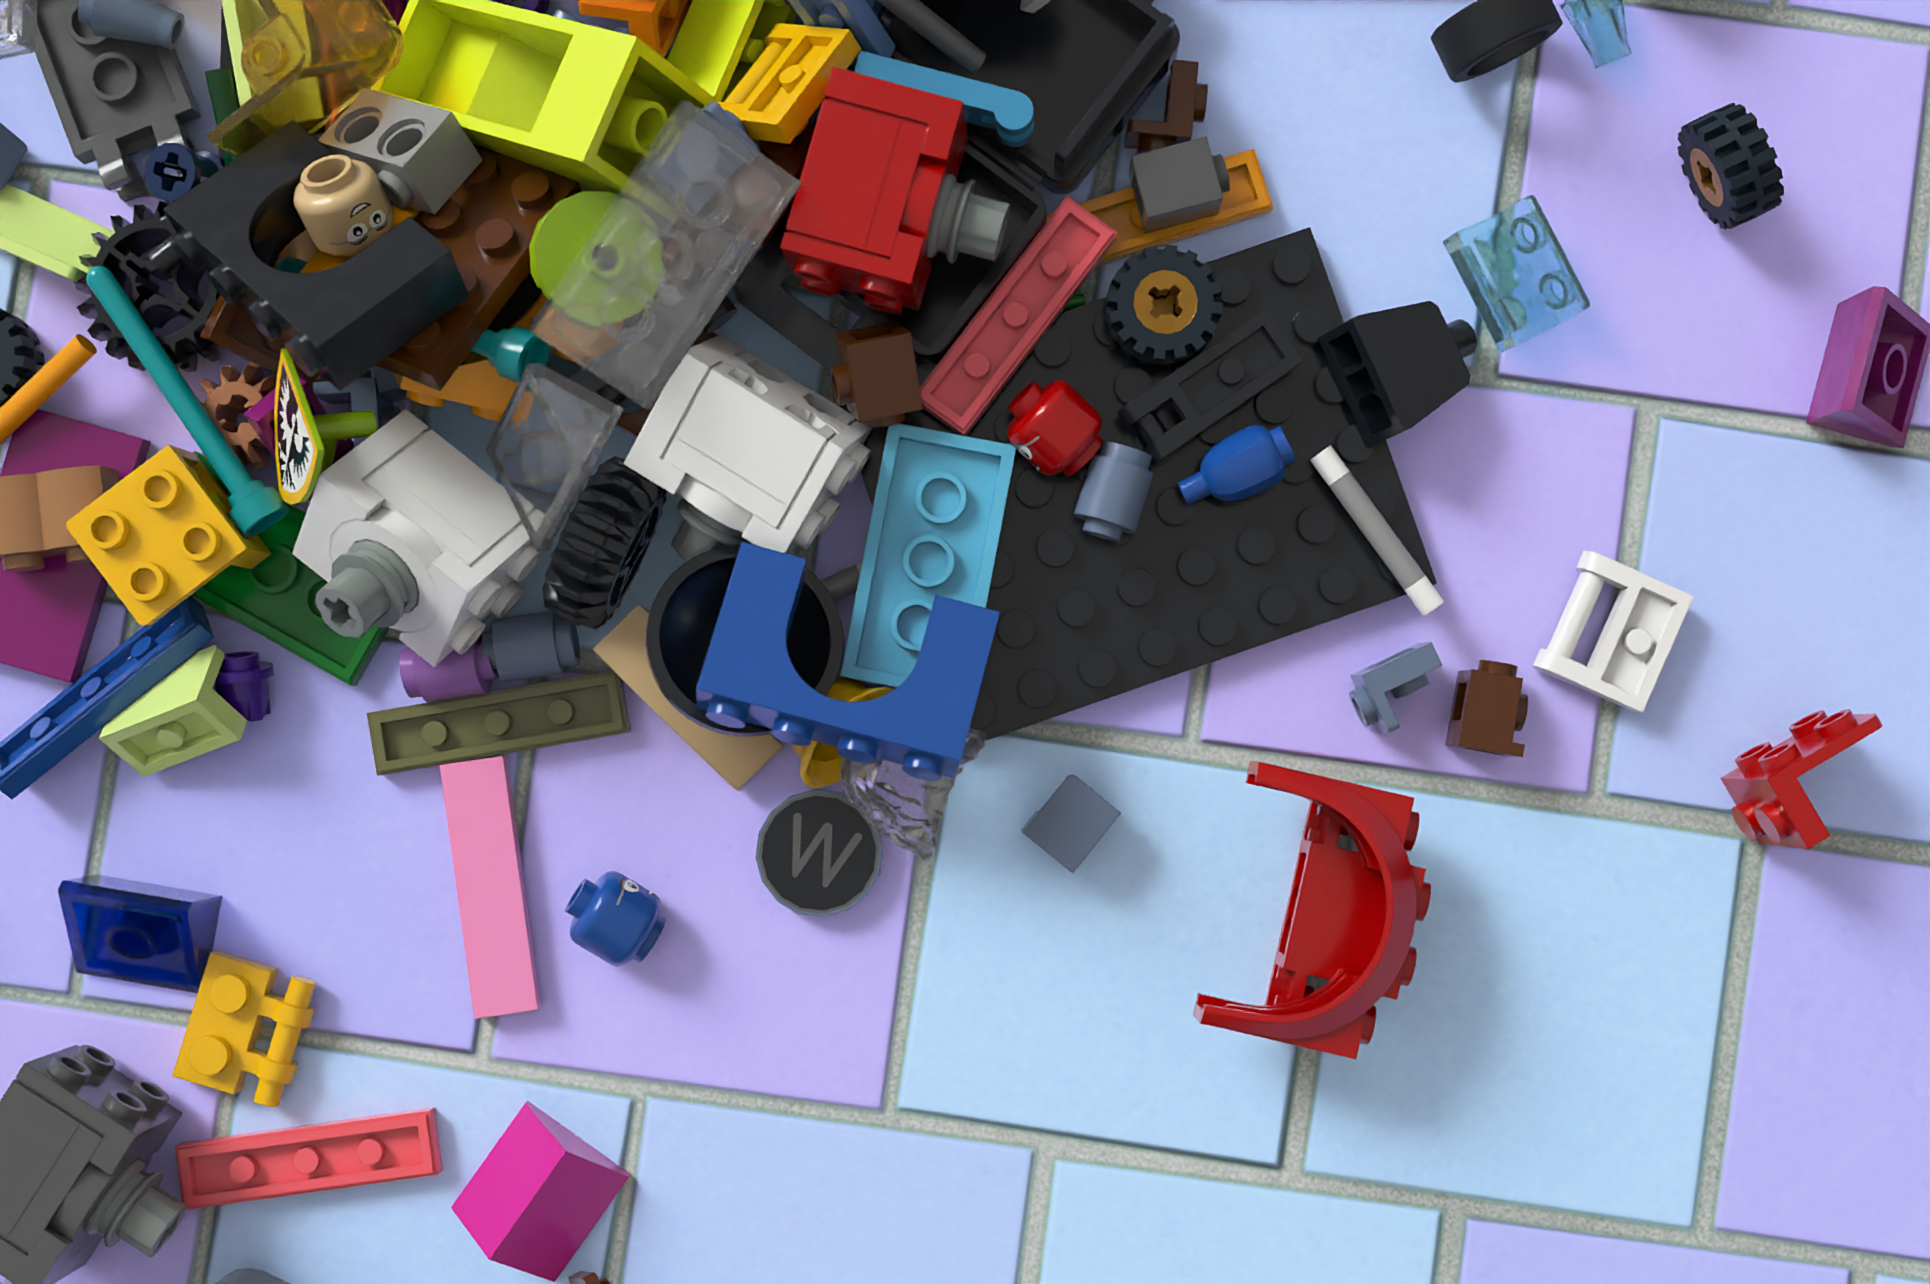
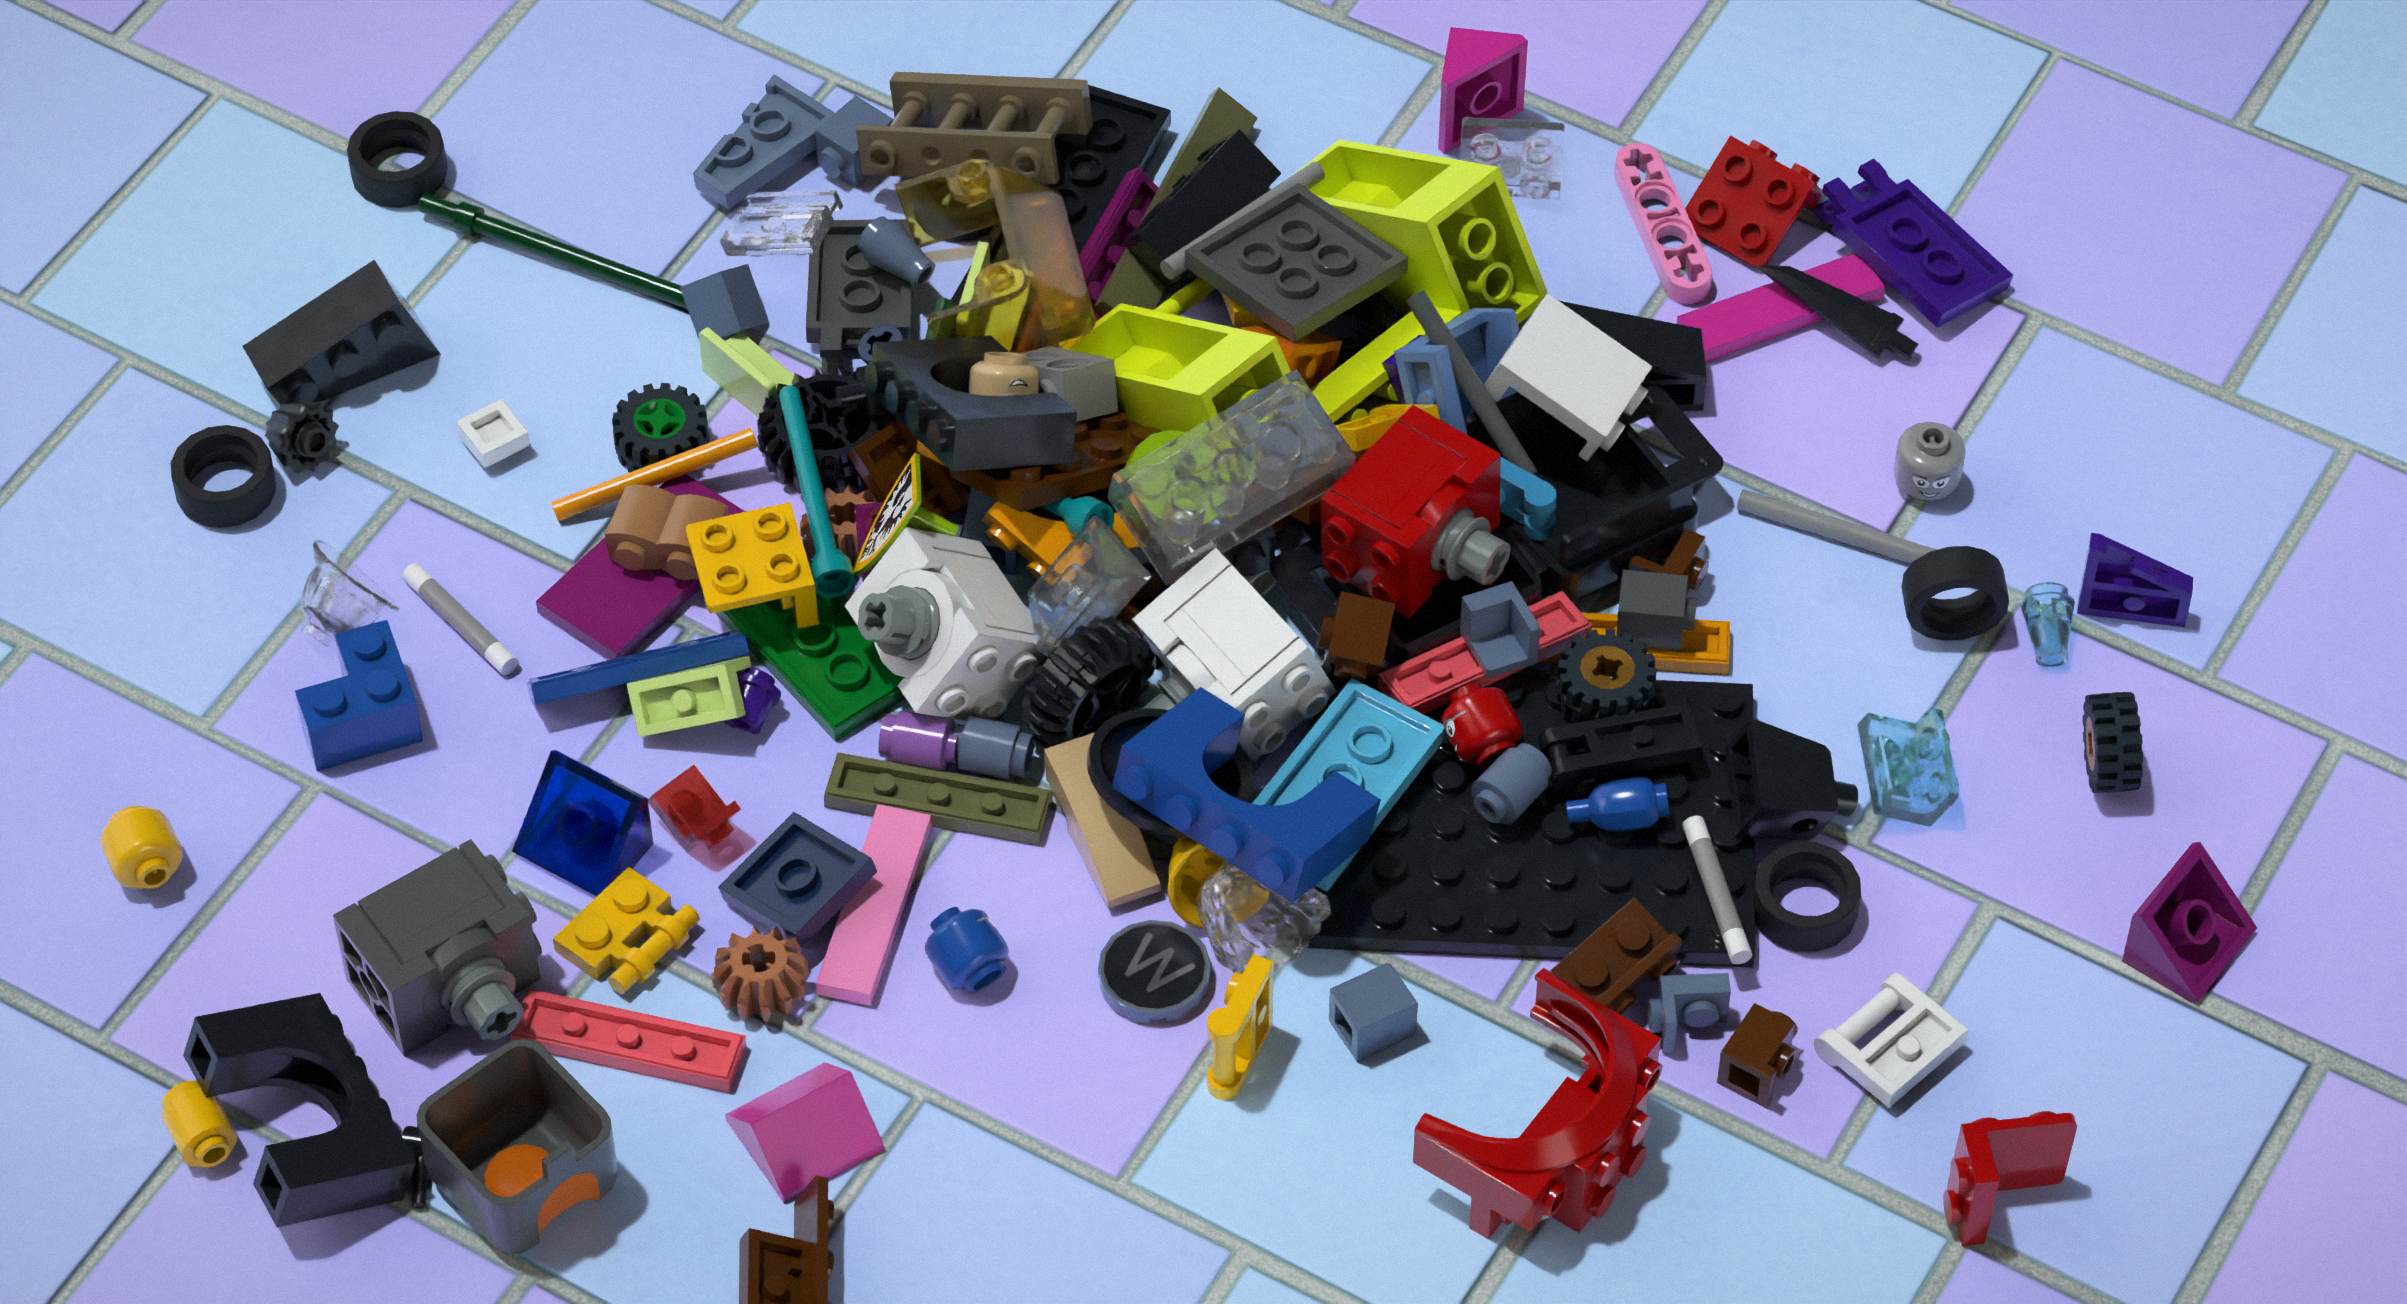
camera: 25 degrees right, 35 degrees down
none -> clear red bracket [647,765,742,853]
none -> nougat gear [711,925,809,1024]
none -> dark blue plate [718,812,877,948]
none -> yellow plate [1207,954,1274,1100]
none -> sand blue panel [1460,581,1540,678]
none -> reddish brown bracket [1550,897,1682,1015]
none -> black tyre [1753,842,1861,952]

